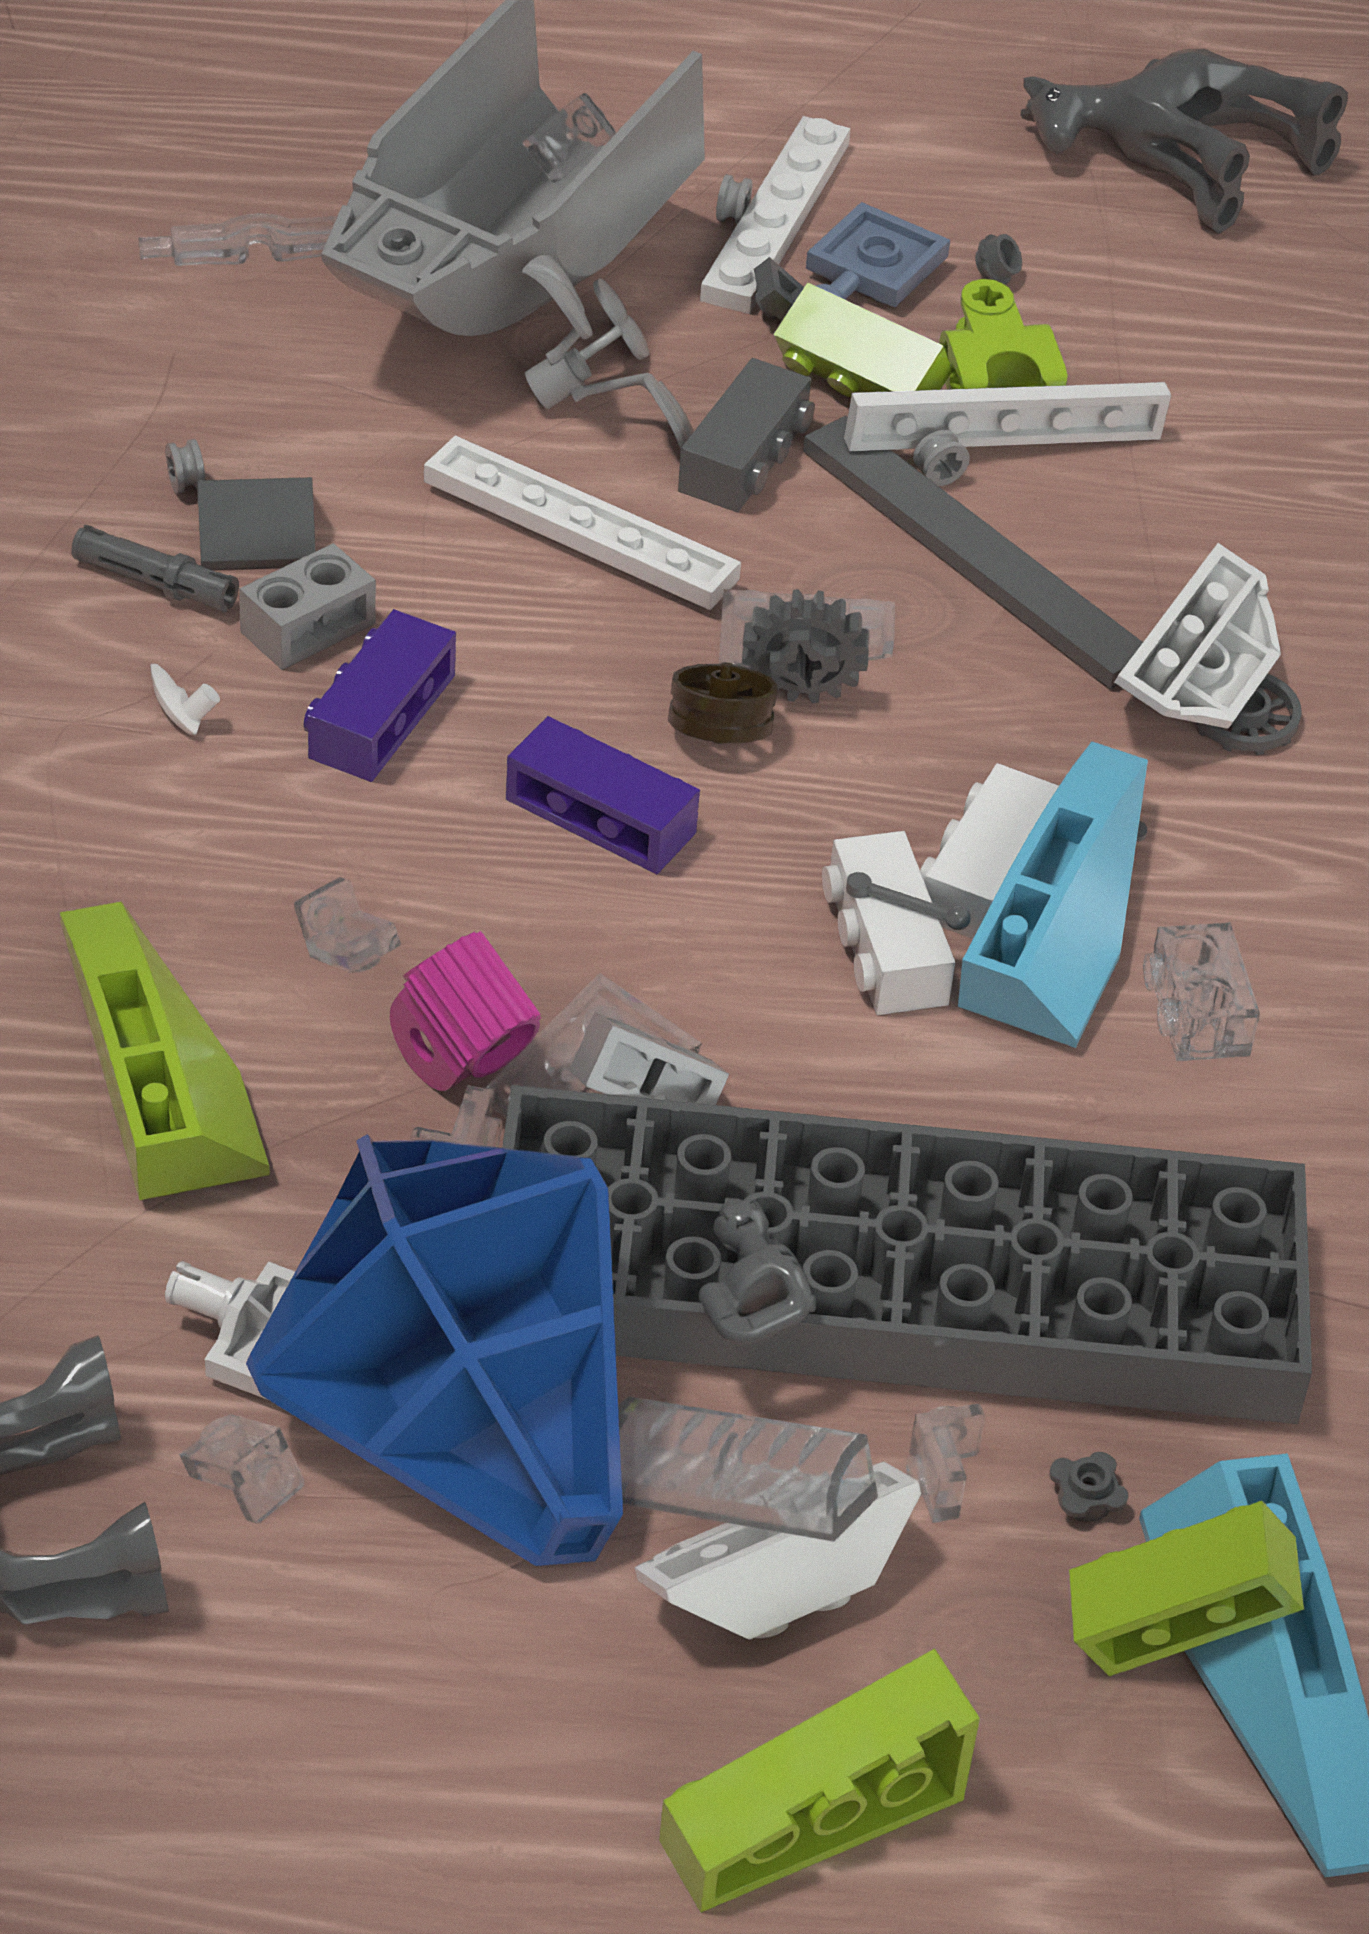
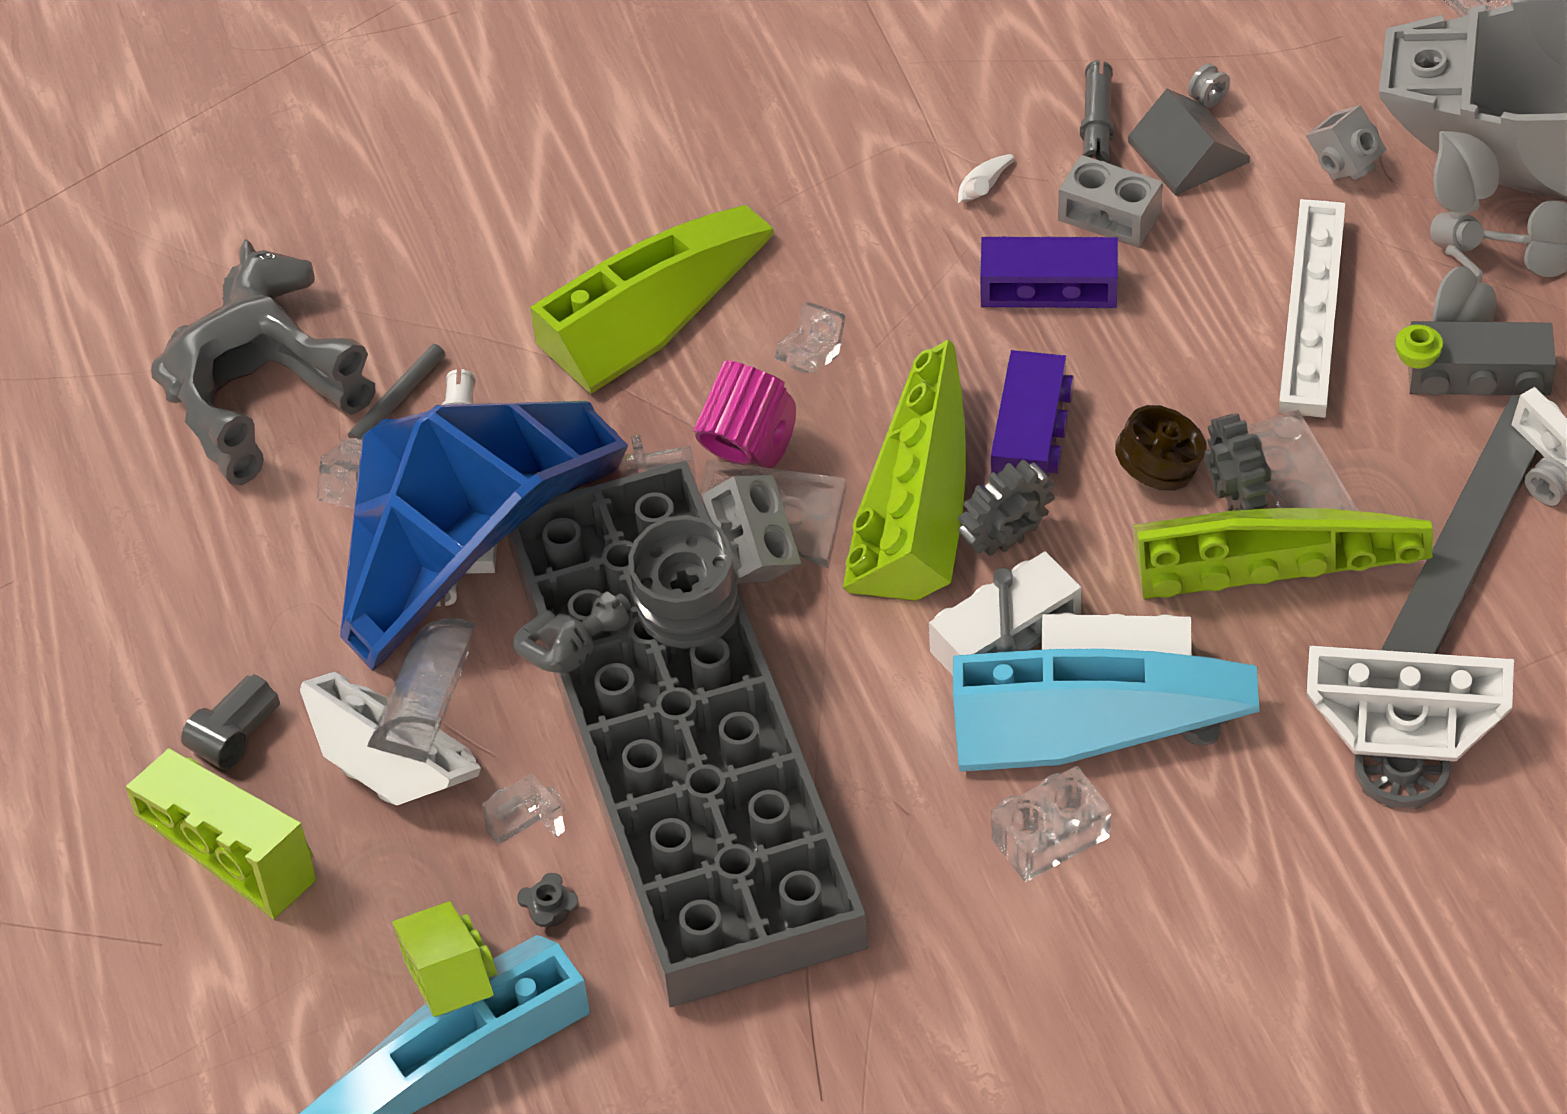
camera: 75 degrees right, 5 degrees up
none -> dark grey piece [181,674,280,770]
none -> dark grey bar [347,344,446,446]
none -> dark grey wheel [628,515,740,649]
none -> lime wedge [842,339,966,601]
none -> dark grey gear [958,460,1055,556]
none -> lime wedge [1133,508,1433,599]
none -> light grey brick [1306,105,1387,180]
none -> lime plate [1395,325,1443,369]

